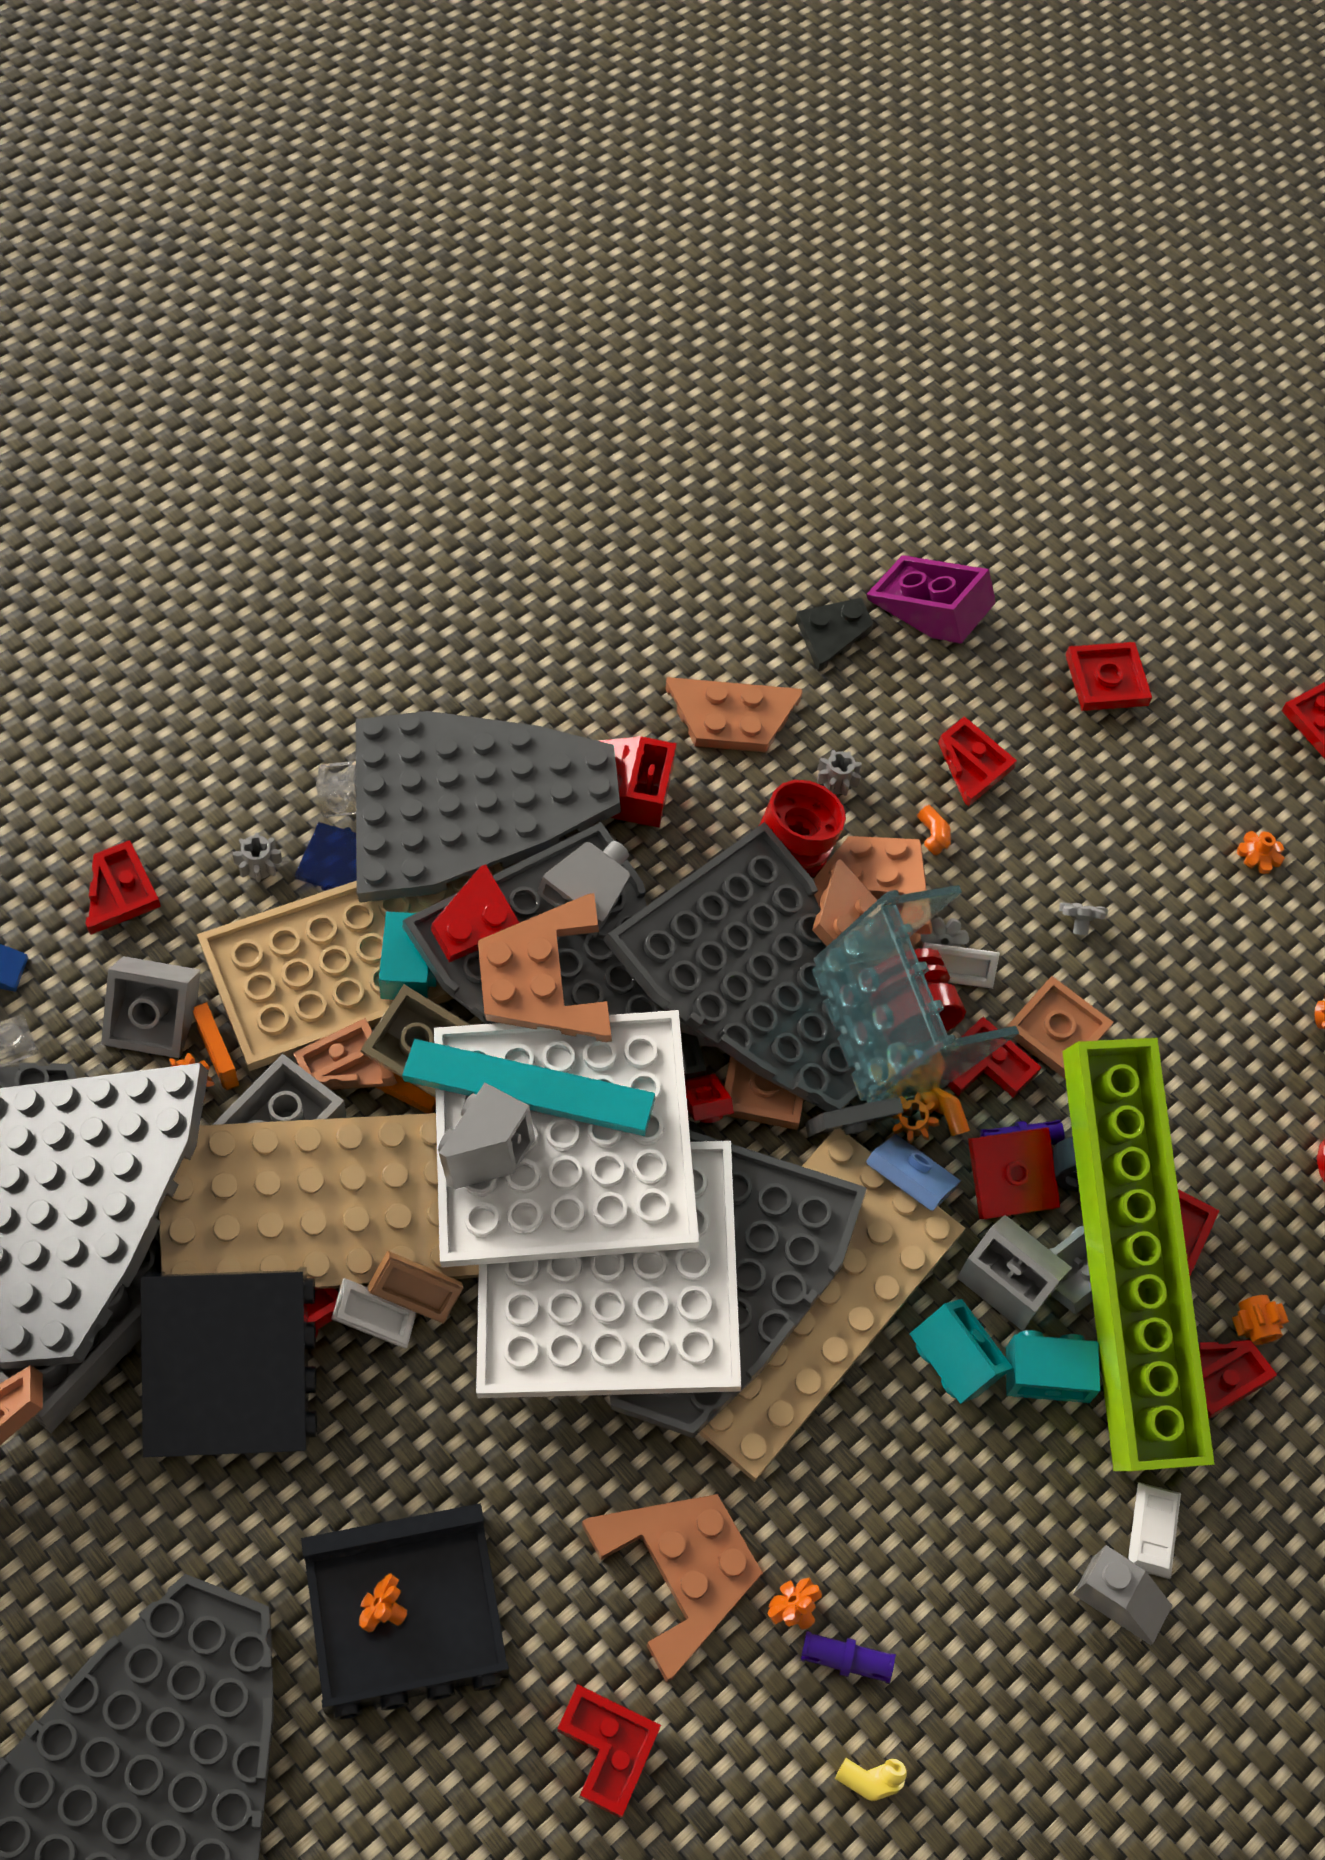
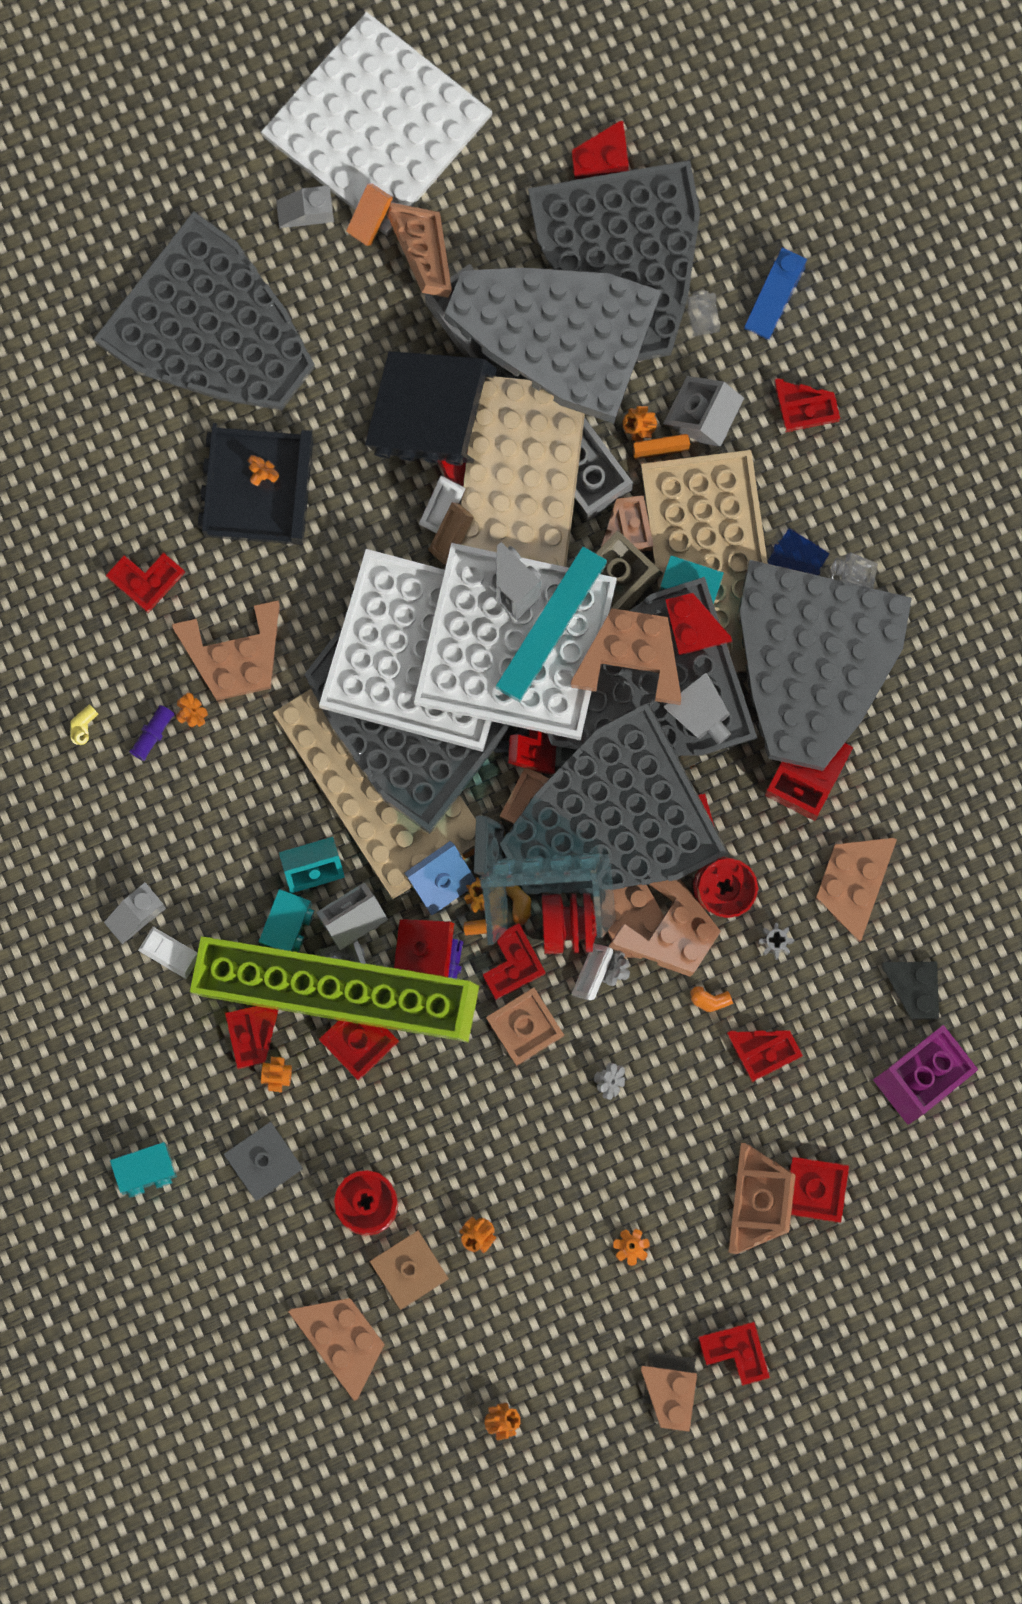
camera: 115 degrees right, 20 degrees up
light grey gear [233,832,282,882] -> none
nougat wing [812,859,889,959] -> none
none -> nougat wing [728,1143,795,1254]

